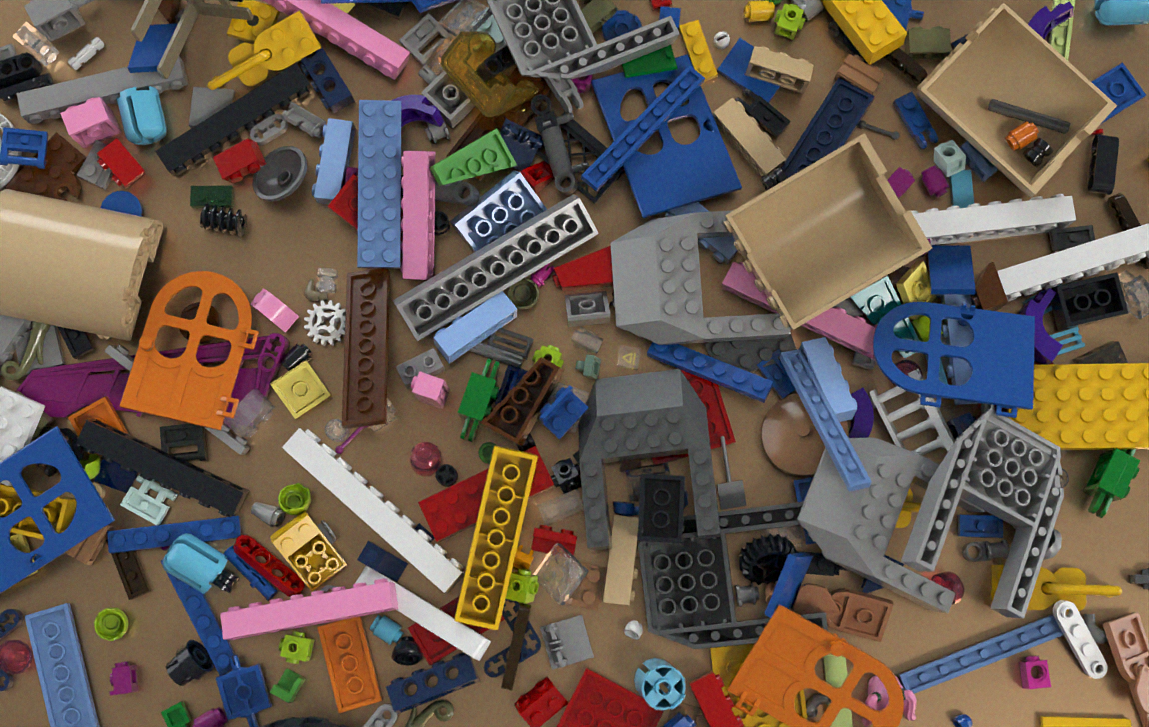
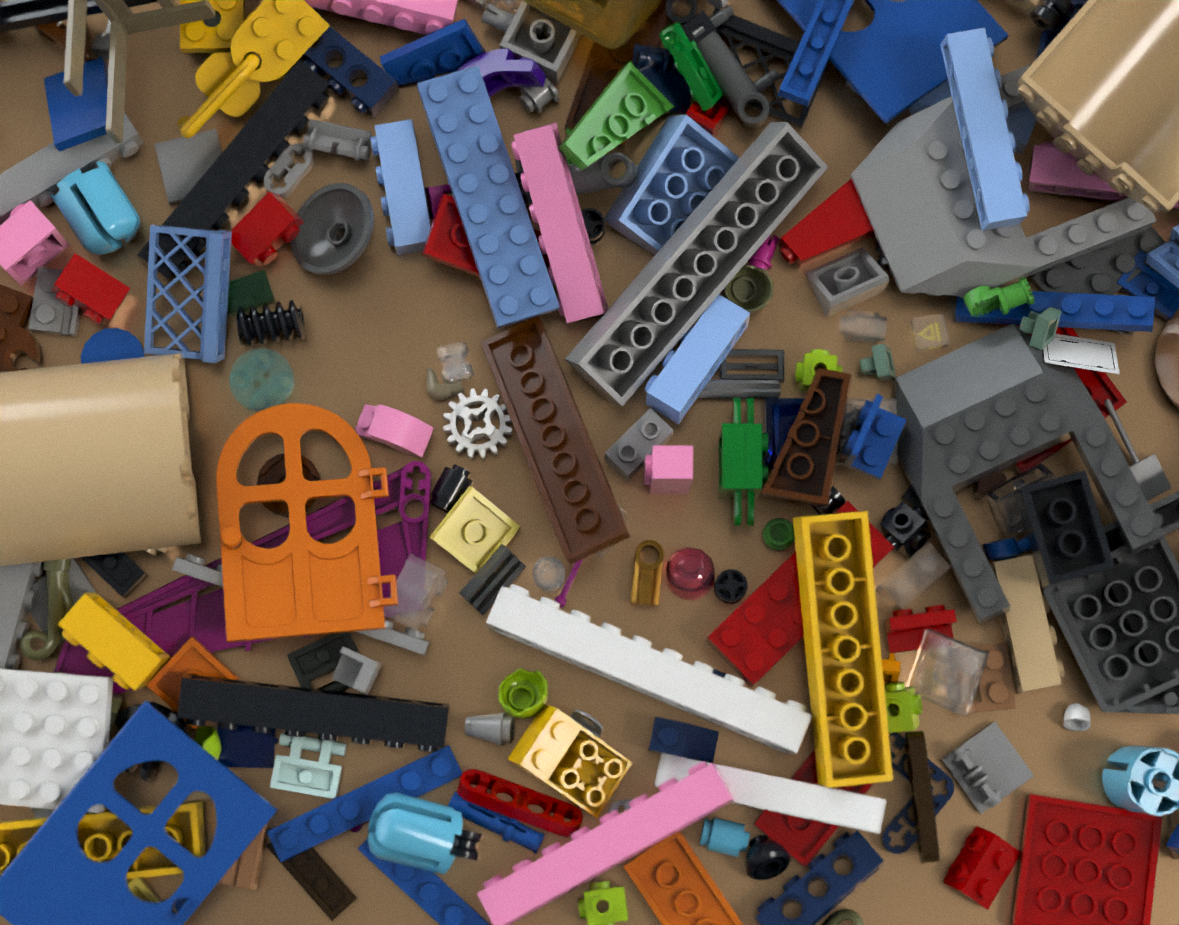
camera: 20 degrees left, 0 degrees up
none -> yellow brick [58,592,171,690]
none -> medium blue fence [144,224,232,363]
none -> clear light blue plate [229,348,295,412]
none -> light grey panel [332,646,381,695]
none -> blue wing [380,18,486,85]
none -> dark grey tile [459,544,526,615]
none -> pearl gold piece [630,540,664,606]
none -> green hinge [659,22,723,111]
none -> light blue brick [940,28,1030,231]
none -> bright green connector [963,276,1035,317]
none -> sand green tile [1019,307,1062,350]
none -> white sticker [1043,334,1120,375]

